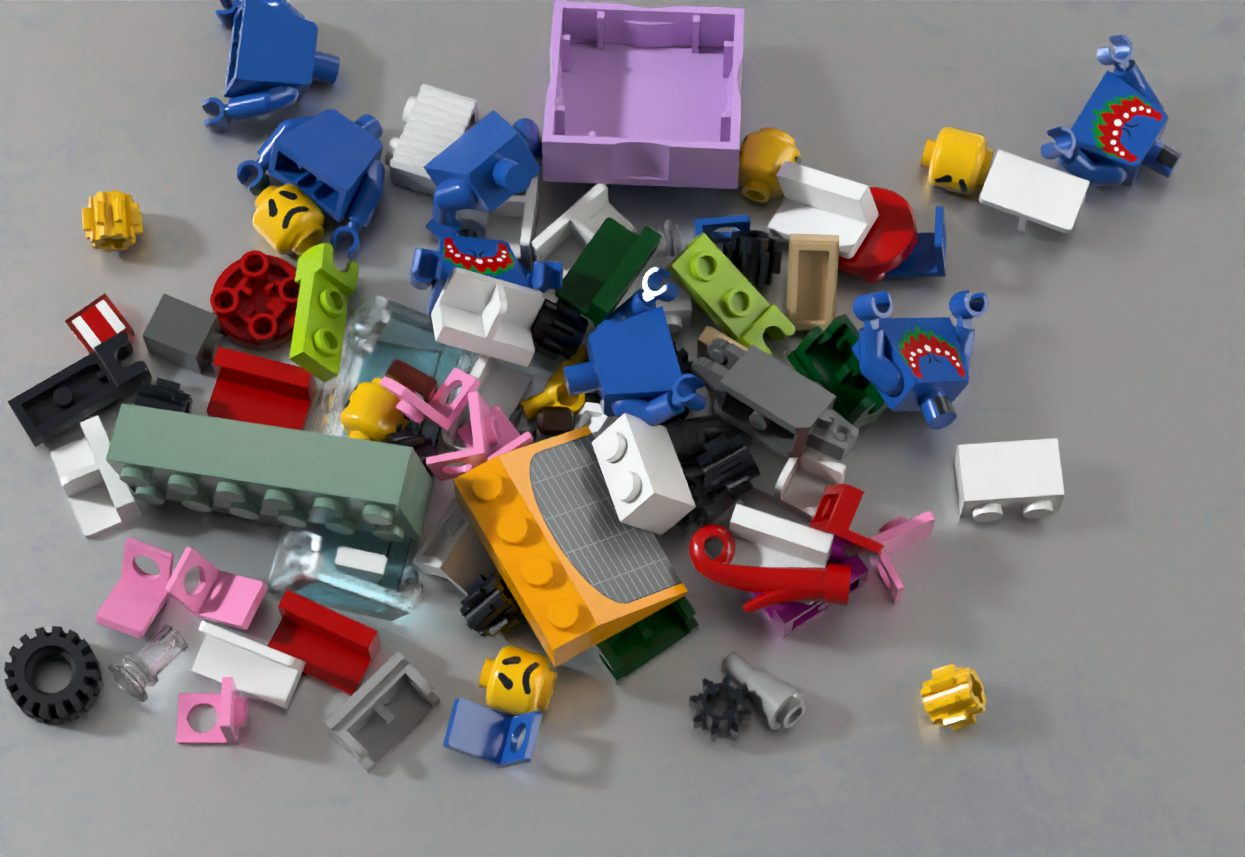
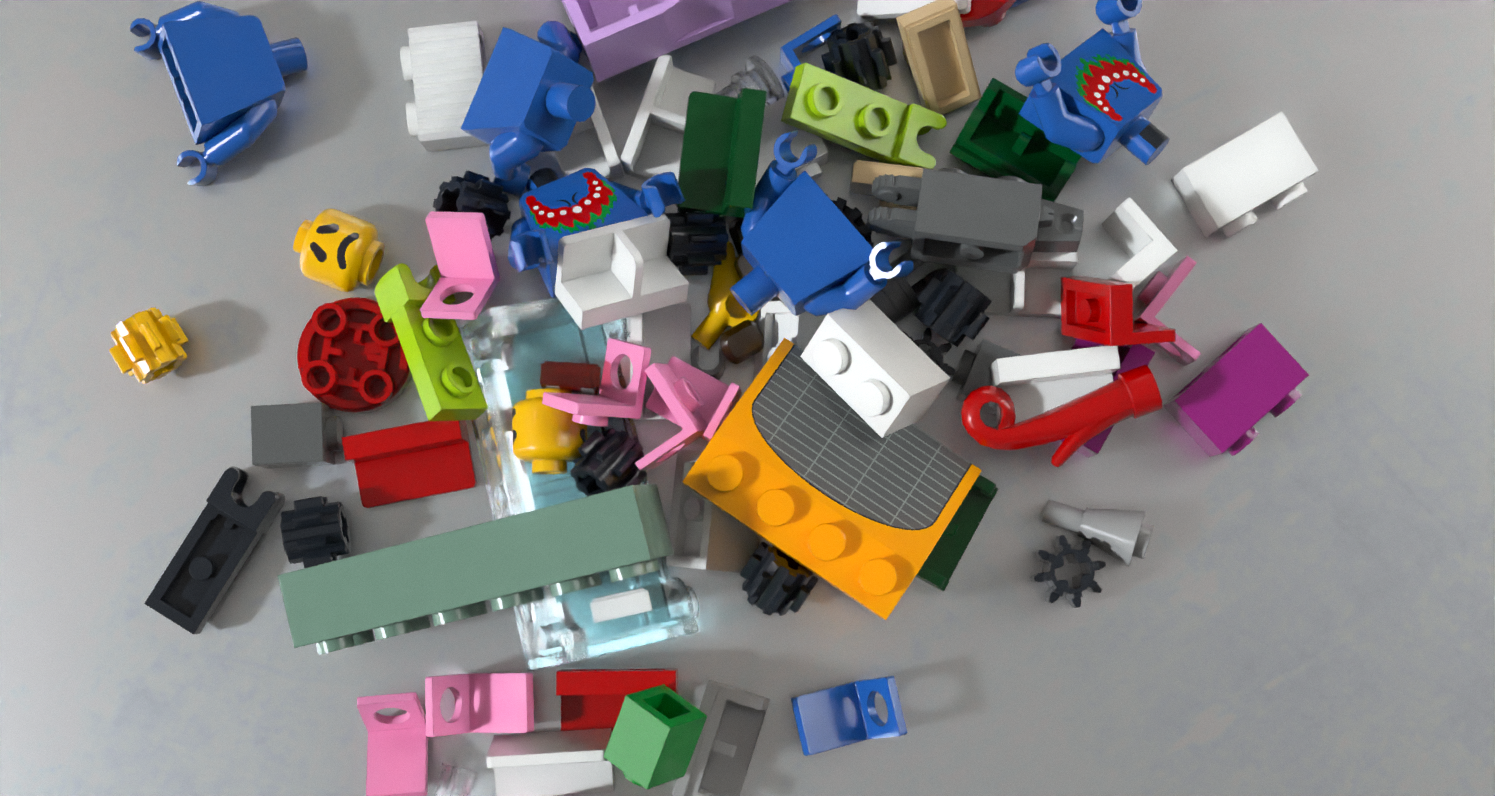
camera: 25 degrees left, 15 degrees up
white panel [50,415,141,539] -> none
tile [65,293,135,354] -> none
blue torso [236,109,385,260] -> none
yellow head [478,646,557,716] -> none
yellow gear [921,663,987,730] -> none
none -> bright pink bracket [420,211,500,320]
none -> black gear [433,170,511,241]
none -> green brick [603,684,707,790]
none -> white panel [1101,197,1178,289]
none -> magenta brick [1163,323,1309,457]

